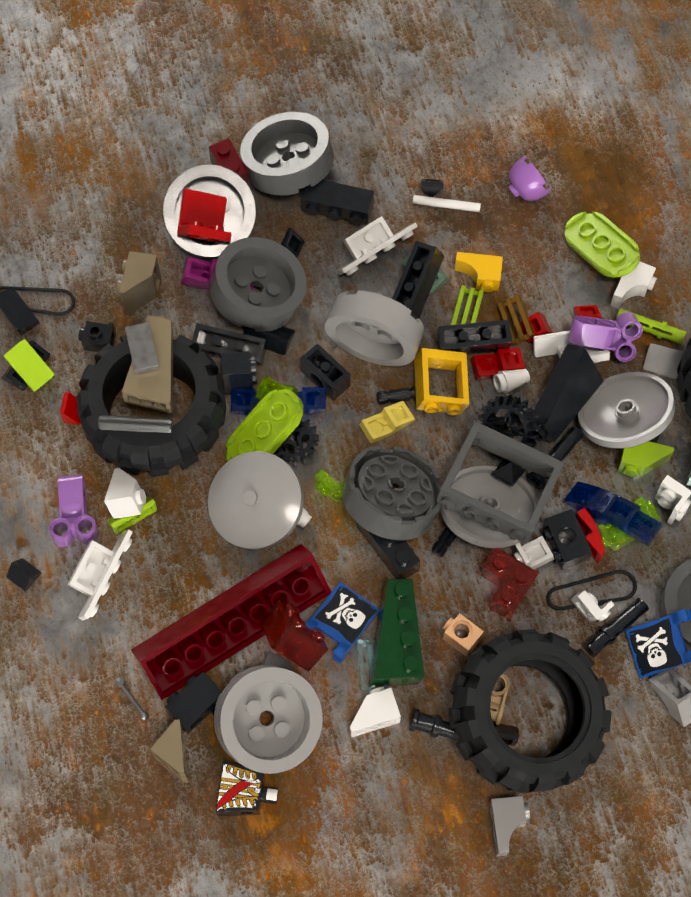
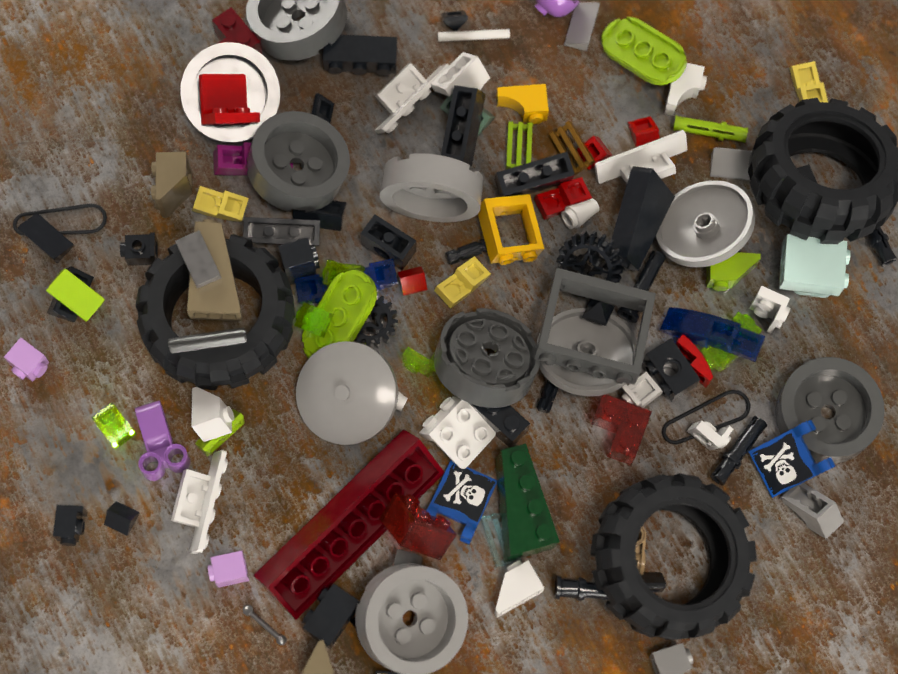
camera: 15 degrees left, 5 degrees up
red slope [60,392,81,425] -> none
light nougat brick [443,613,484,657] -> none
medium lavender piece [568,312,643,362] -> none
none -> clear neon green bracket [92,403,137,450]
none -> light yellow slope [192,186,249,222]
none -> lavender brick [207,551,249,588]
none -> clear neon green bracket [294,302,334,338]
none -> red slope [397,266,427,296]
none -> white bracket [419,396,496,469]
none -> white arch [431,52,490,96]
none -> light grey slope [564,2,600,51]

